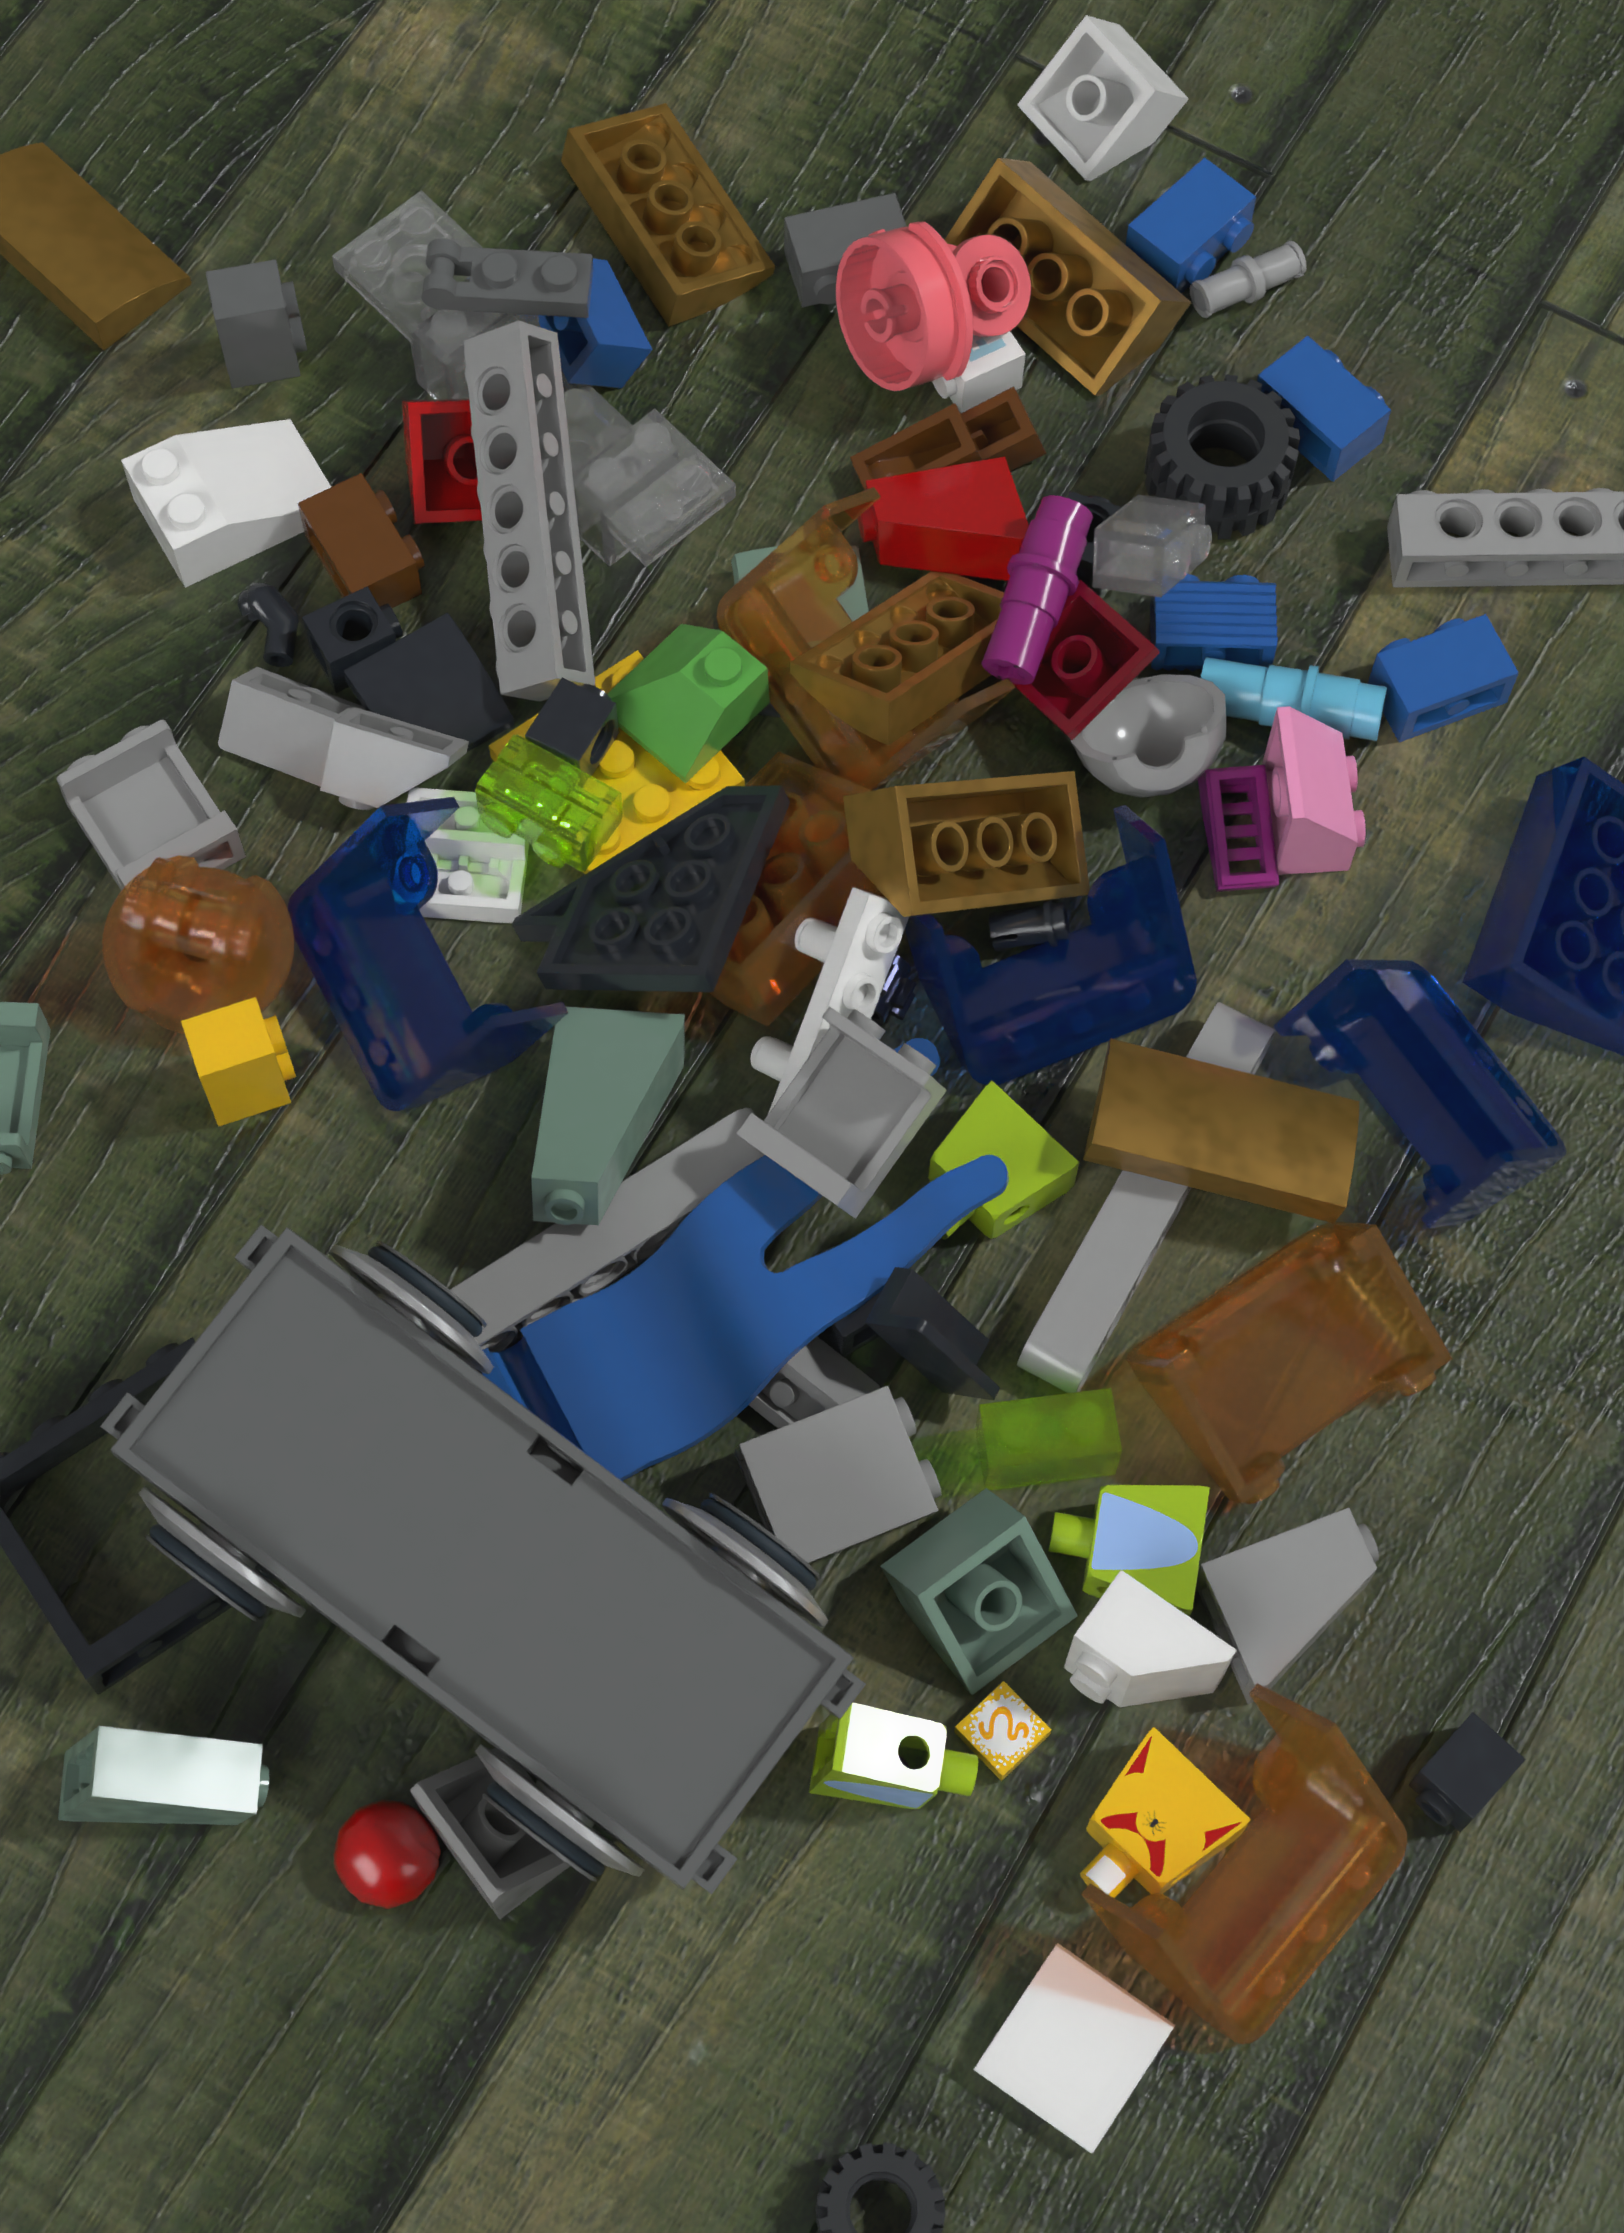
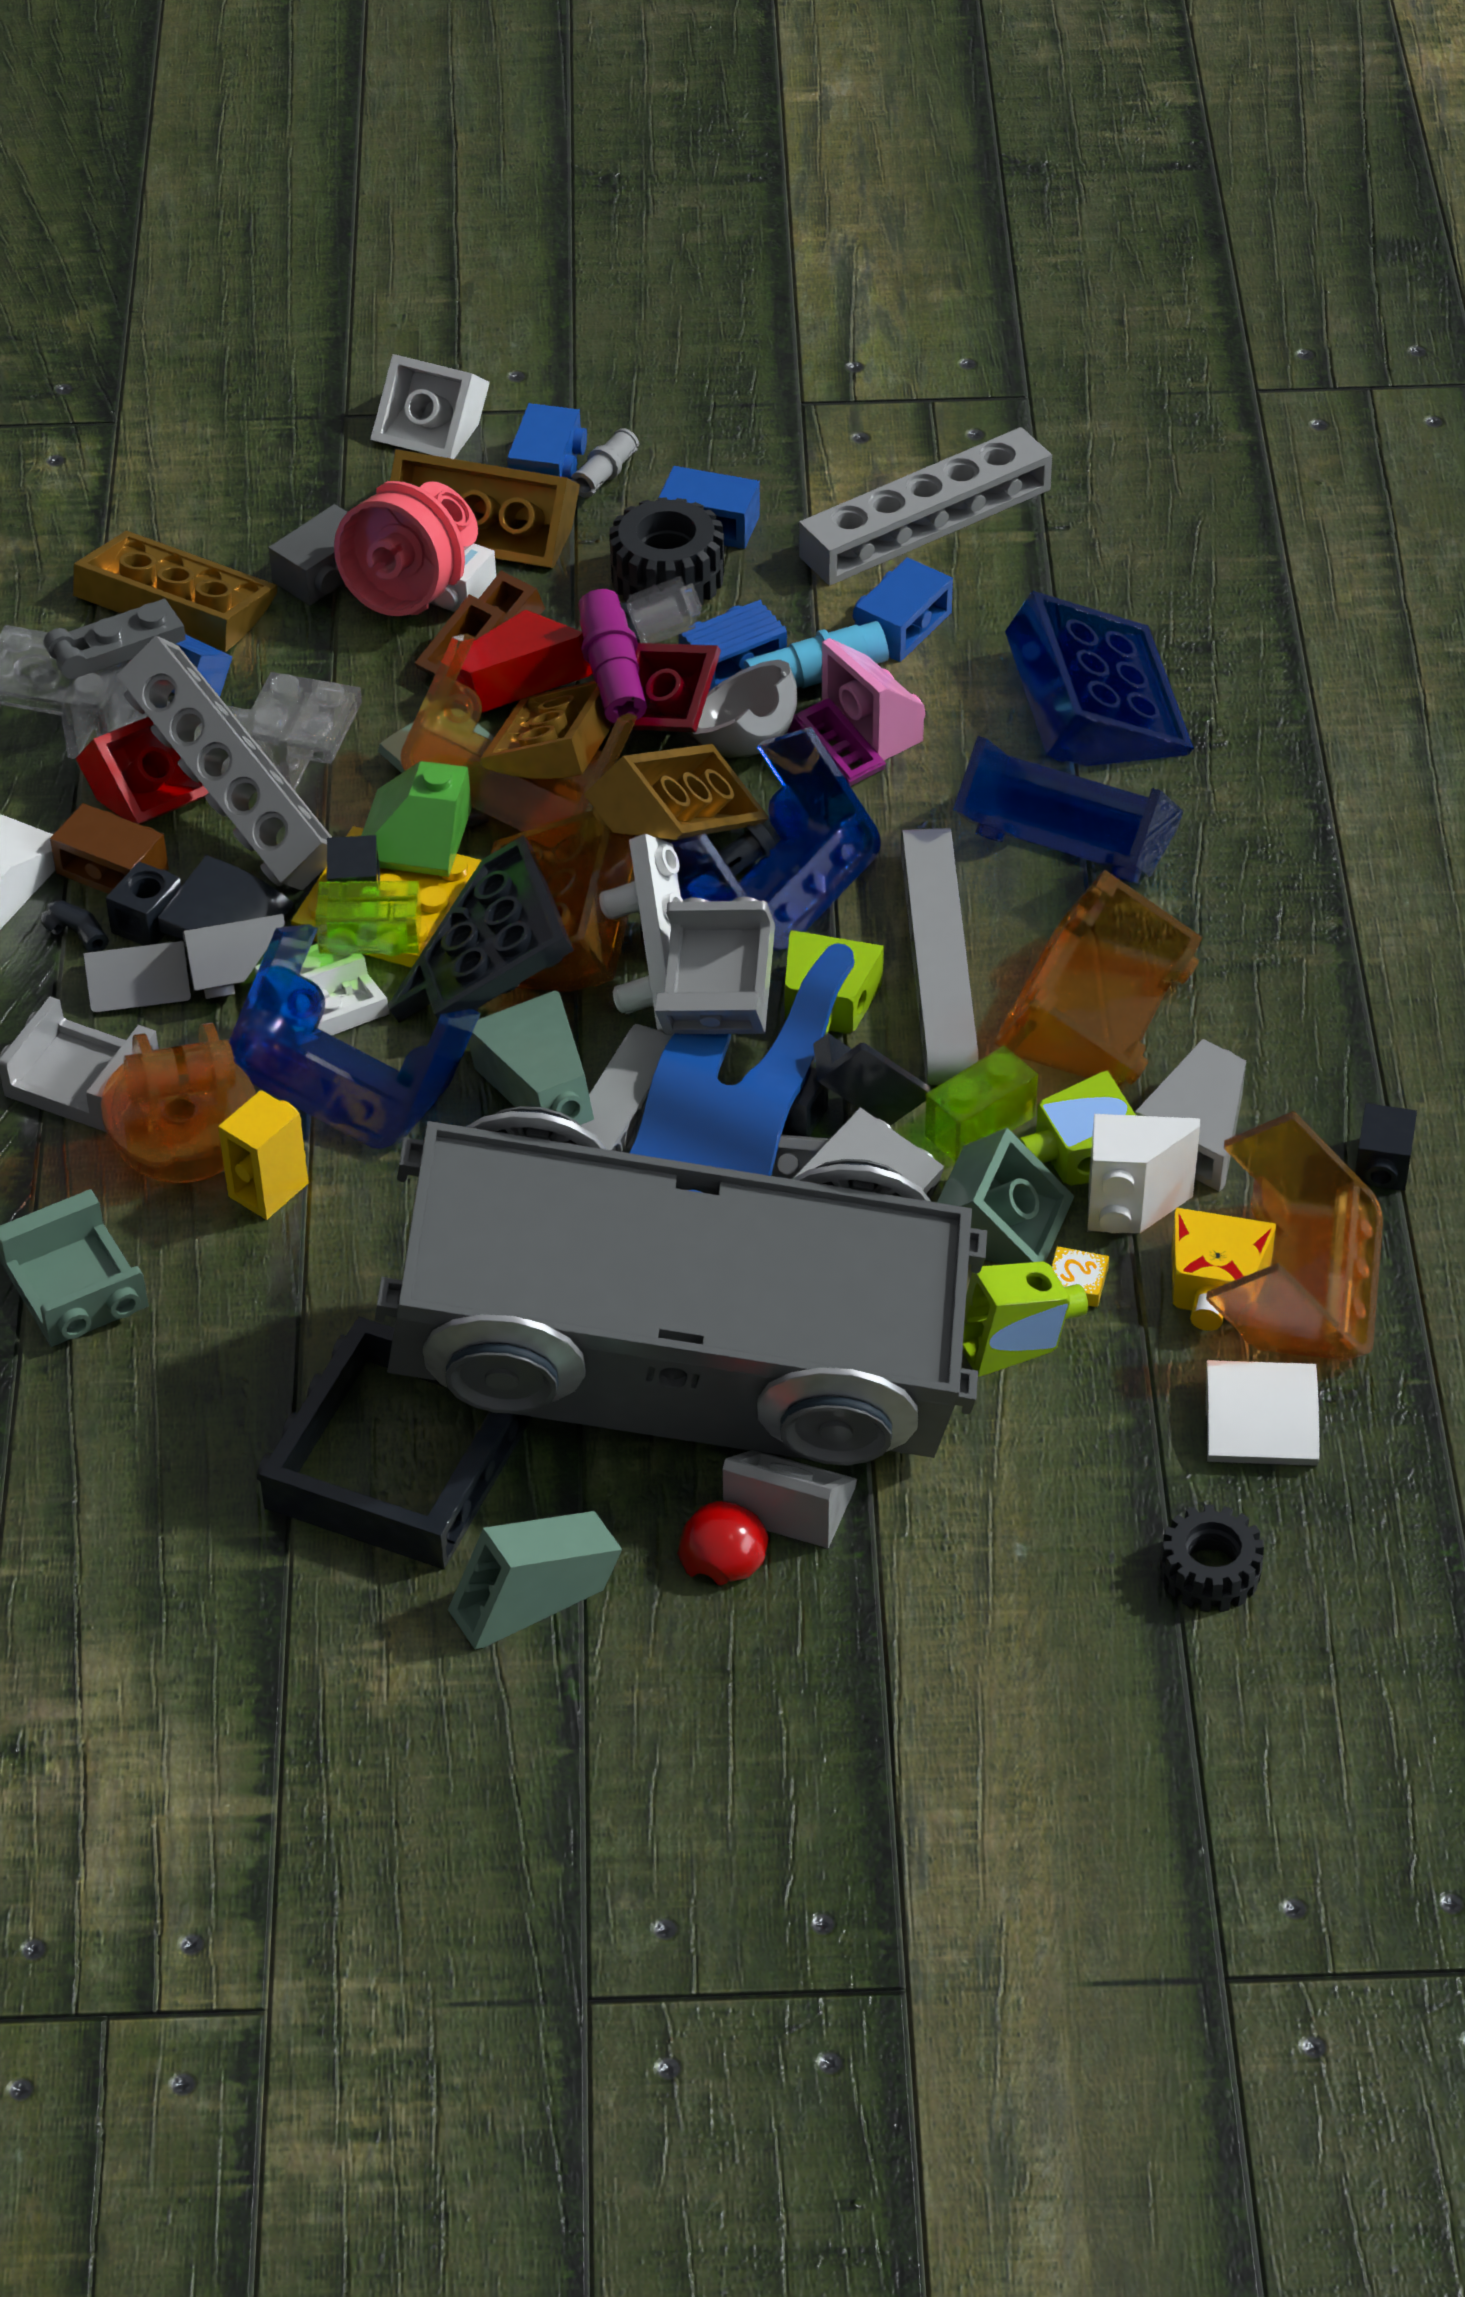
camera: 30 degrees left, 20 degrees down
pearl gold slope [1083,1038,1360,1223] -> none

